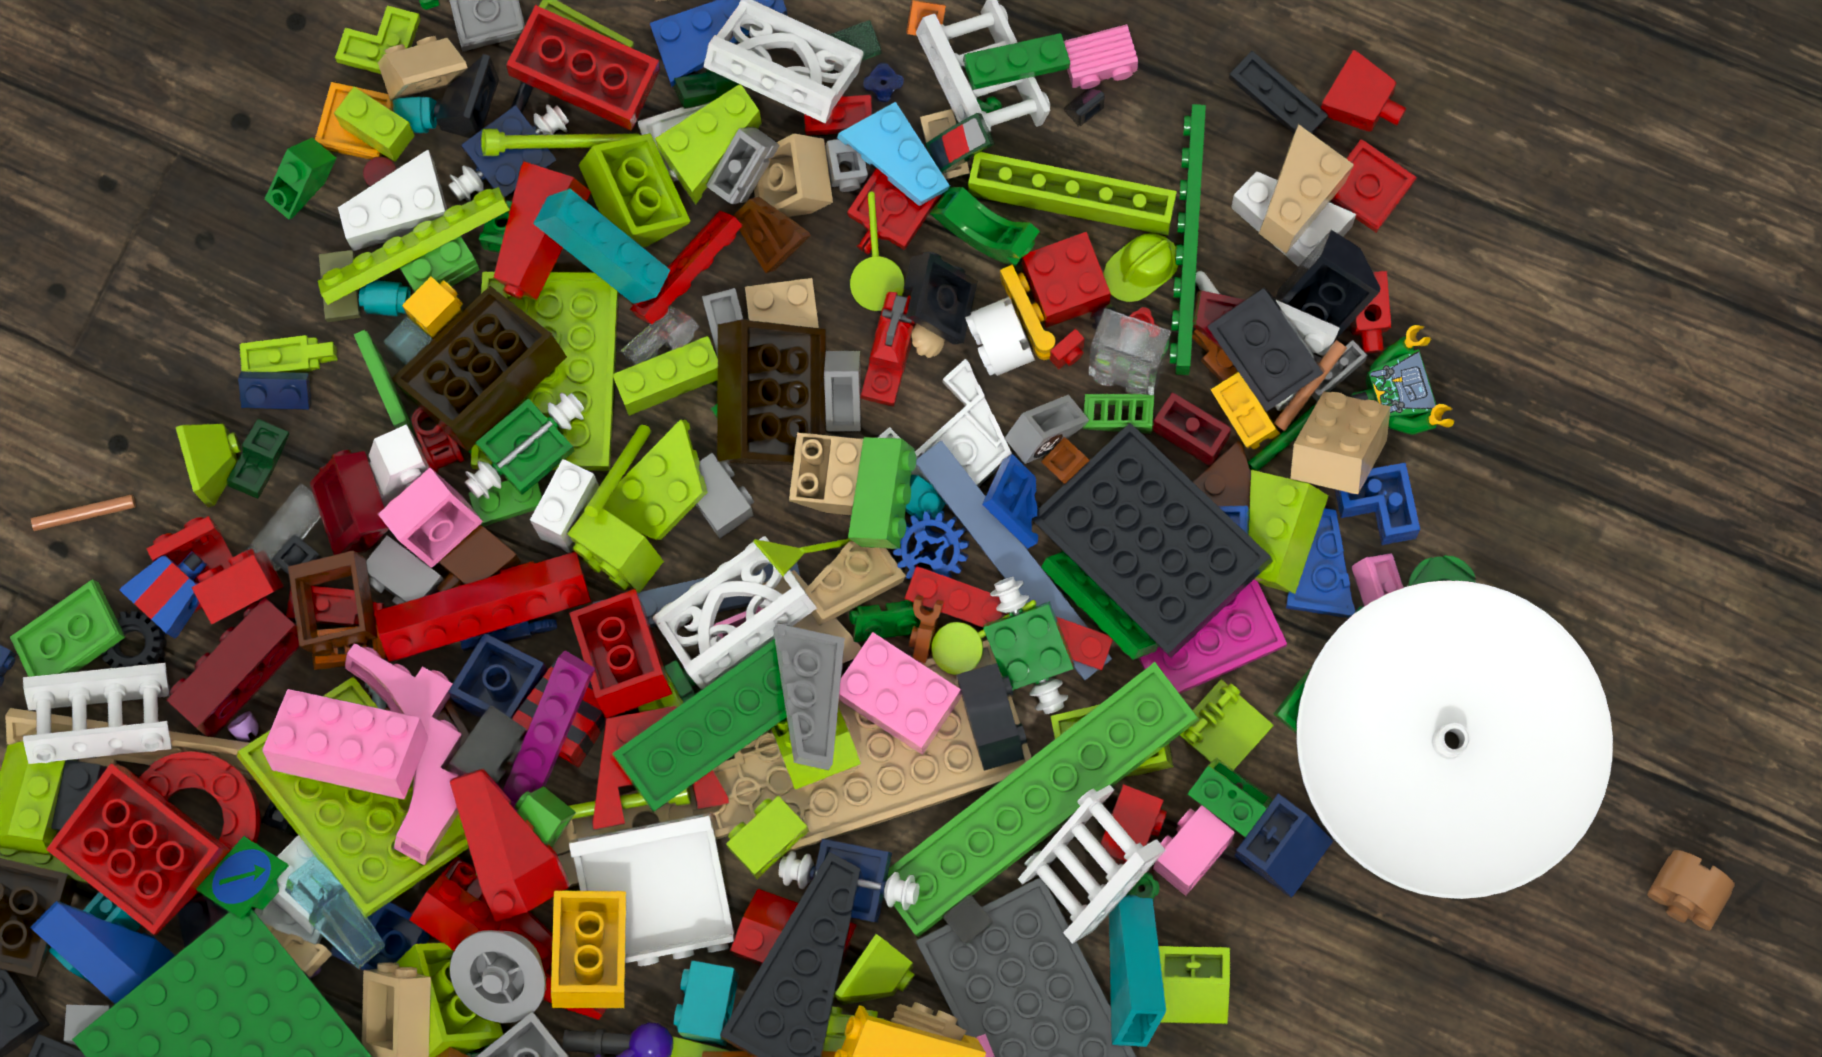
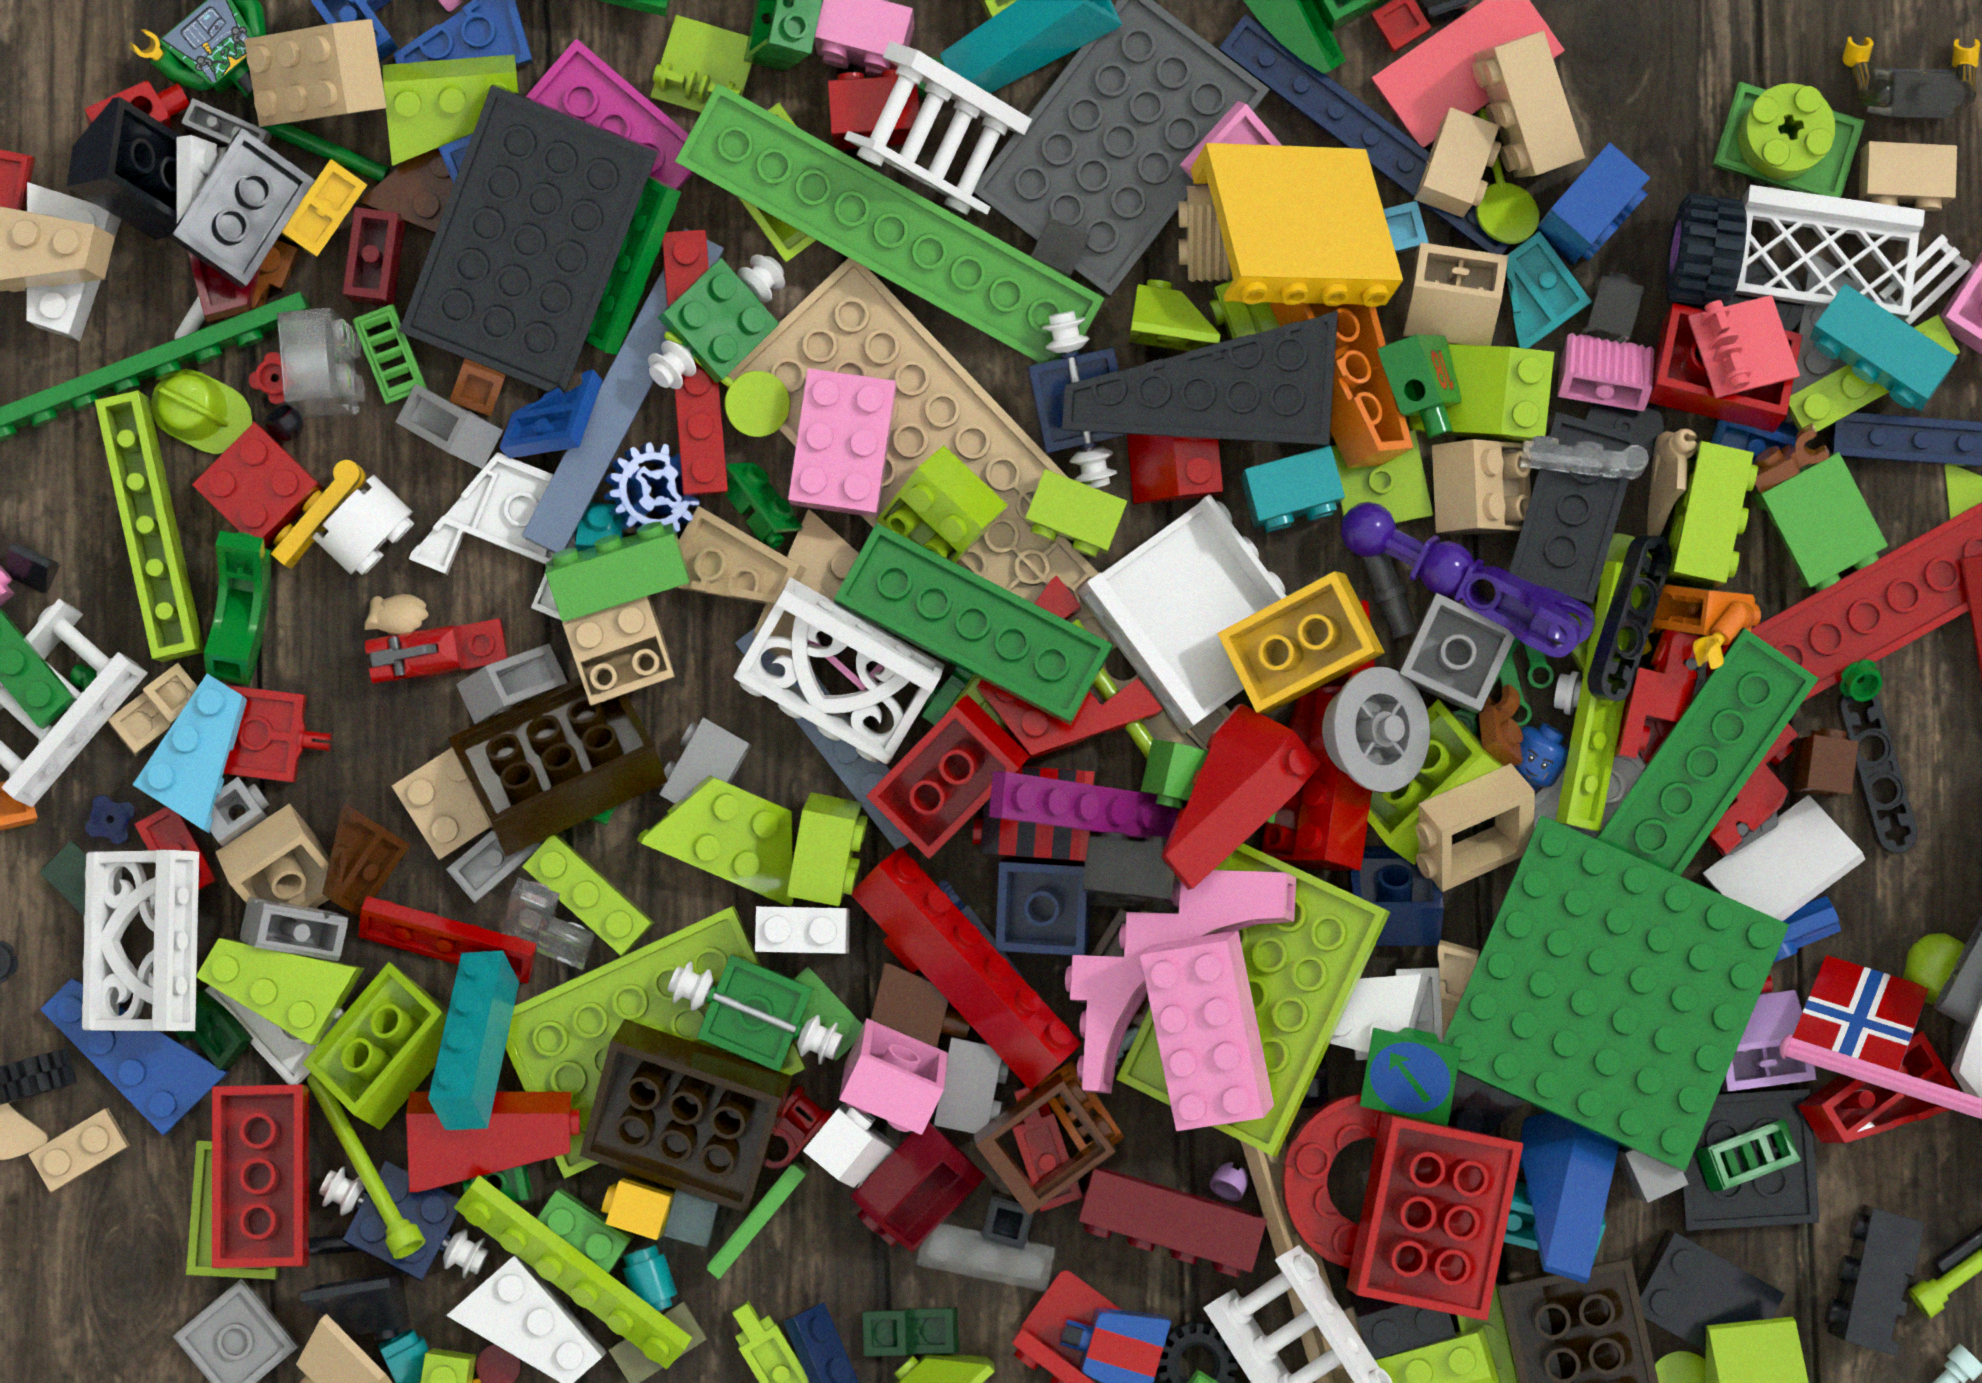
camera: 120 degrees left, 10 degrees up
red brick [191,548,283,625] -> none
clear light blue slope [285,856,385,969] -> none
lime bar [585,425,651,517] -> none
lime piece [753,538,851,577] -> none
light grey wing [773,623,845,770] -> none
lime piece [850,192,905,311] -> none
black plate [904,252,978,345] -> none
dark orange plate [909,595,944,663] -> none
slope [926,113,995,174] -> none
black brick [956,663,1027,771] -> none
red plate [1050,329,1085,370] -> none
nougat bar [1274,340,1347,431] -> none

